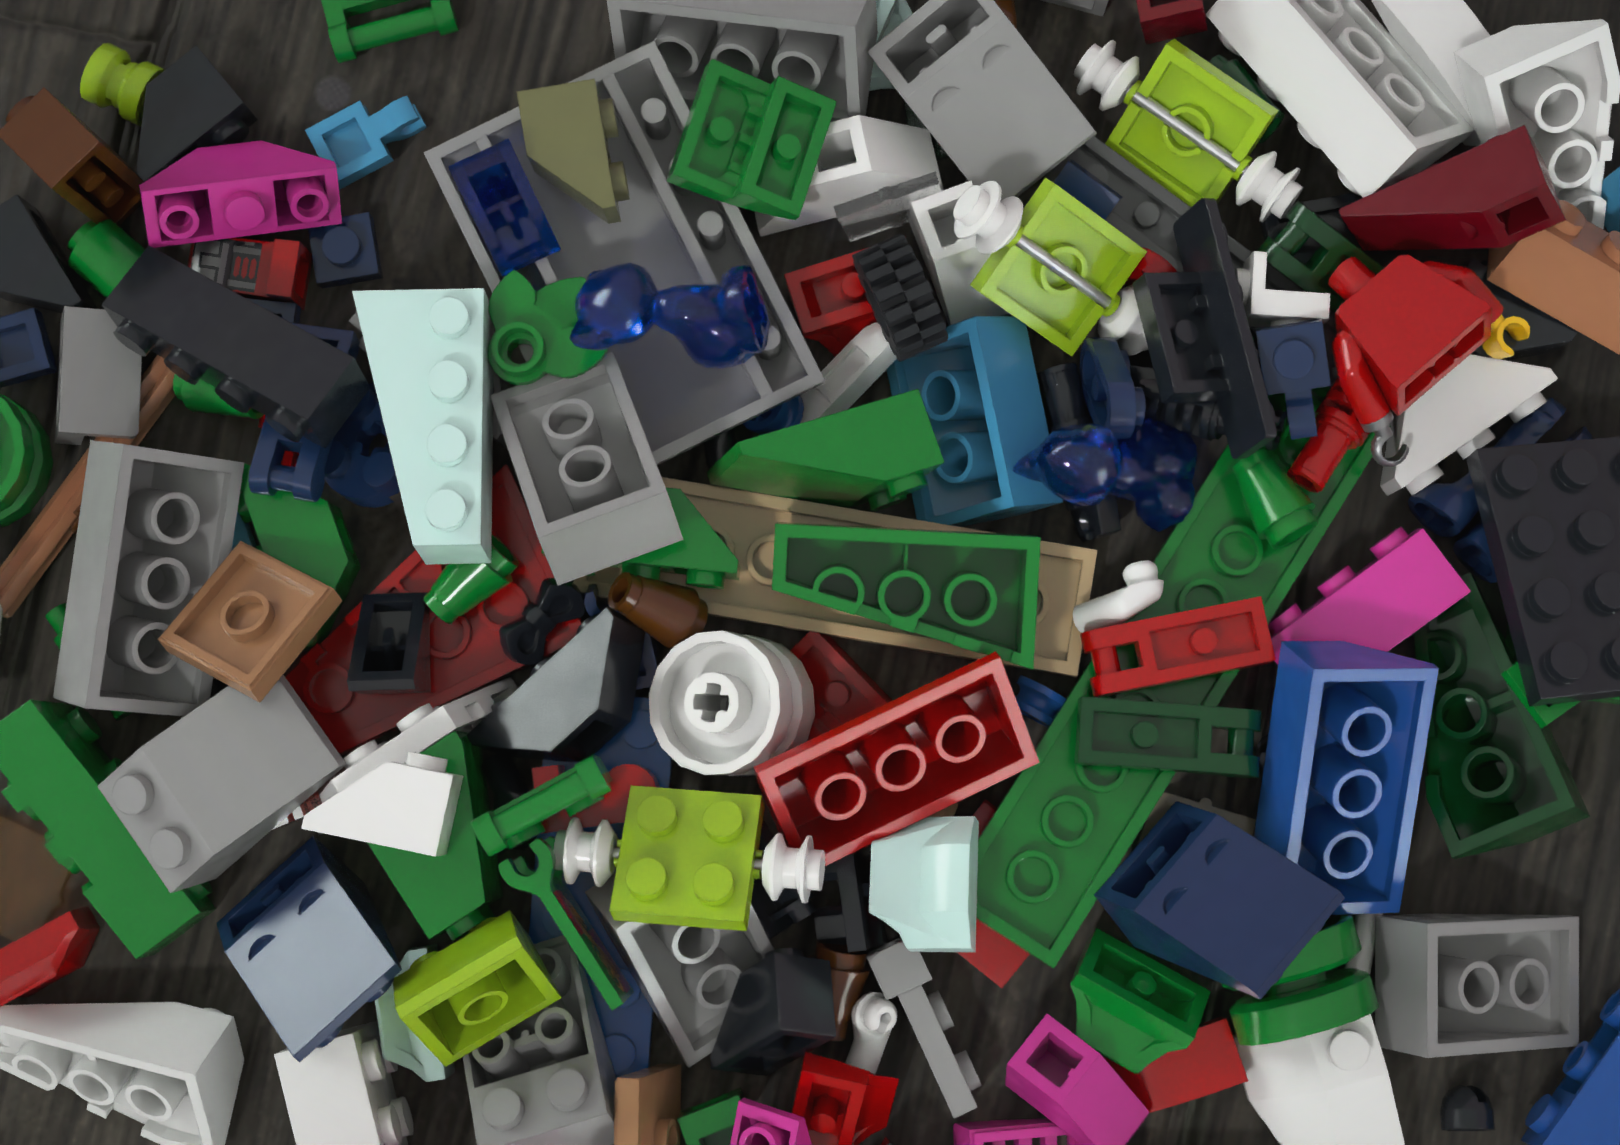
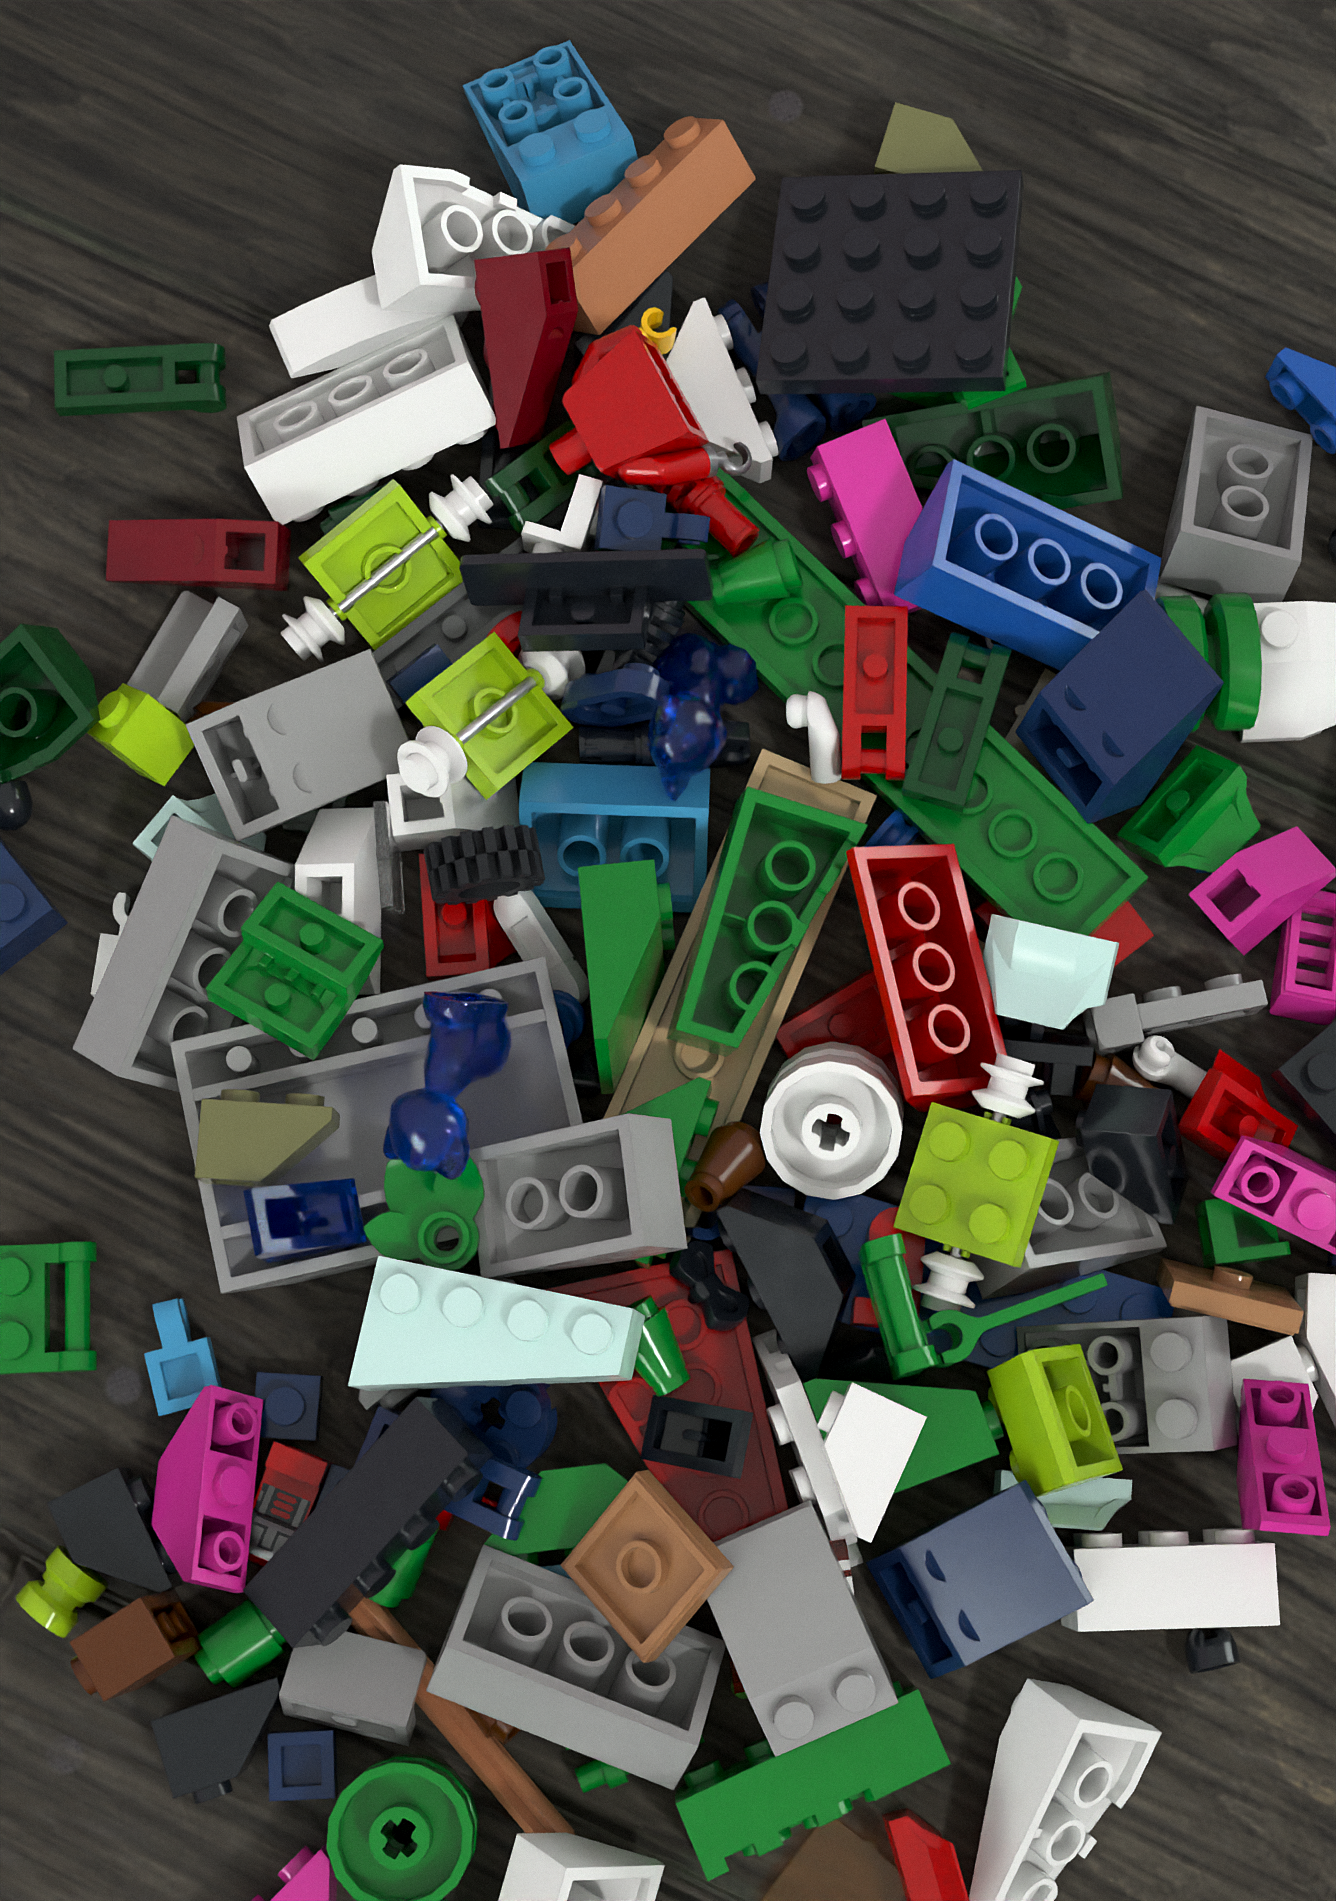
camera: 80 degrees left, 5 degrees down
red slope [1103,1017,1248,1113] -> none

